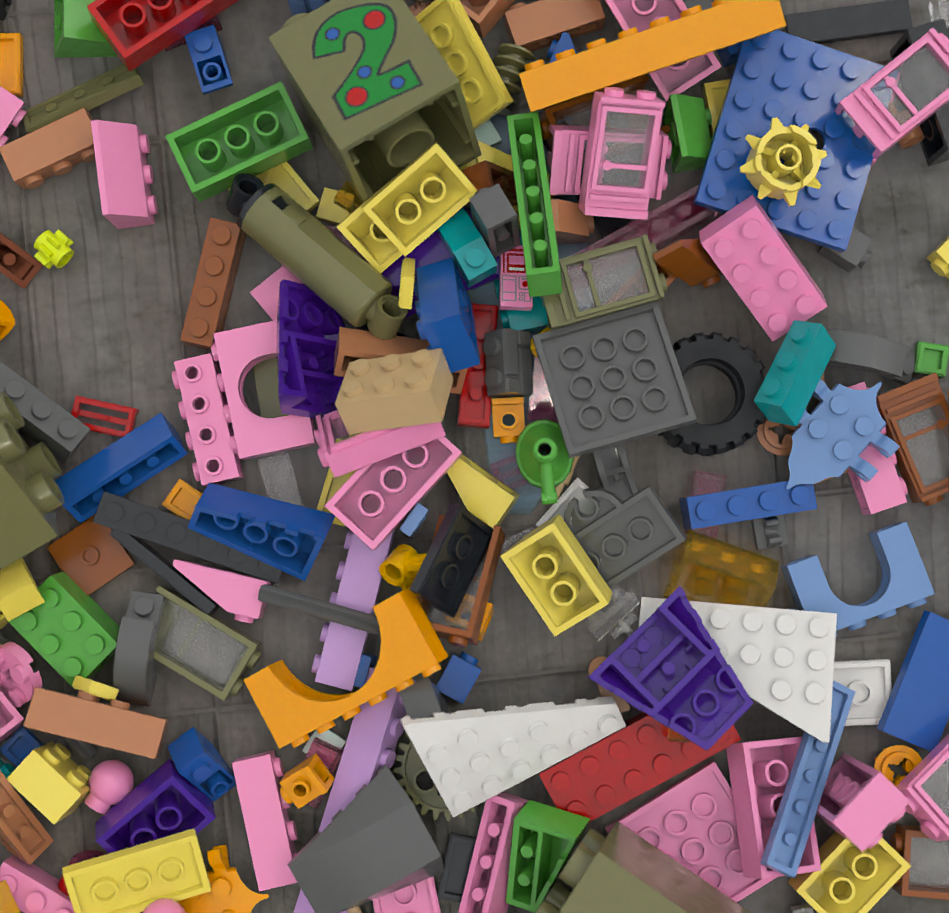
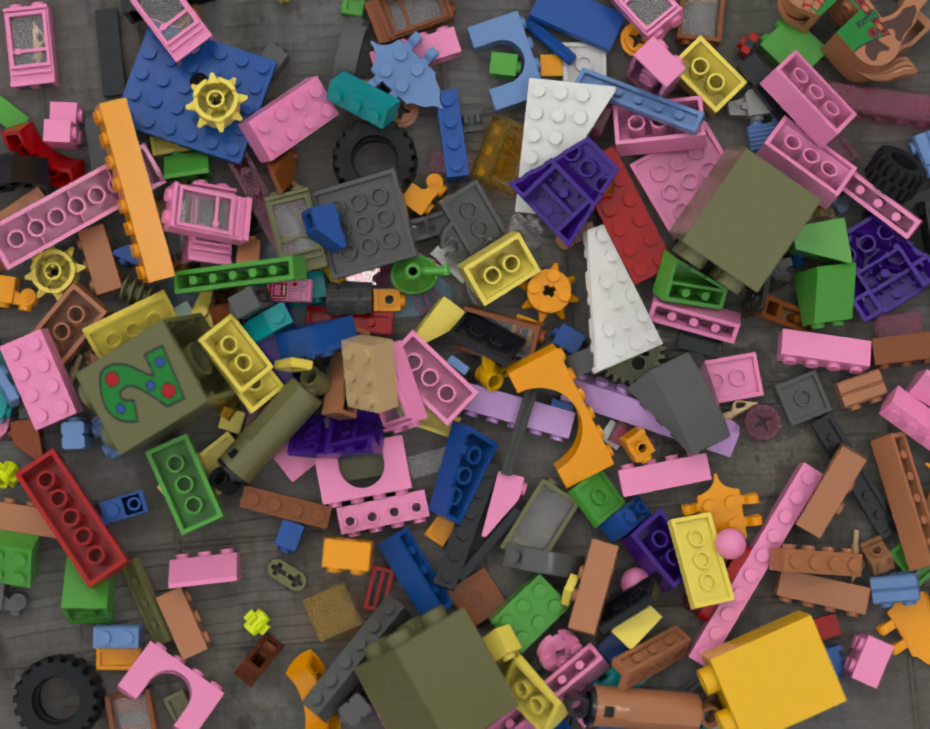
camera: 90 degrees left, 0 degrees up
none -> medium blue brick [93,624,143,649]
none -> olive beam [267,559,307,591]
none -> blue brick [274,518,306,554]
none -> blue slope [301,203,346,253]
none -> clear yellow brick [302,581,363,643]
none -> light orange brick [322,536,376,575]
none -> light orange brick [403,173,448,217]
none -> bright green brick [489,51,521,81]
none -> light orange brick [519,263,578,322]
none -> blue axle [525,18,577,65]
none -> light orange tile [540,54,563,78]
none -> bright green tile [568,470,627,528]
none -> clear pink beam [590,103,613,140]
none -> black tile [598,571,662,634]

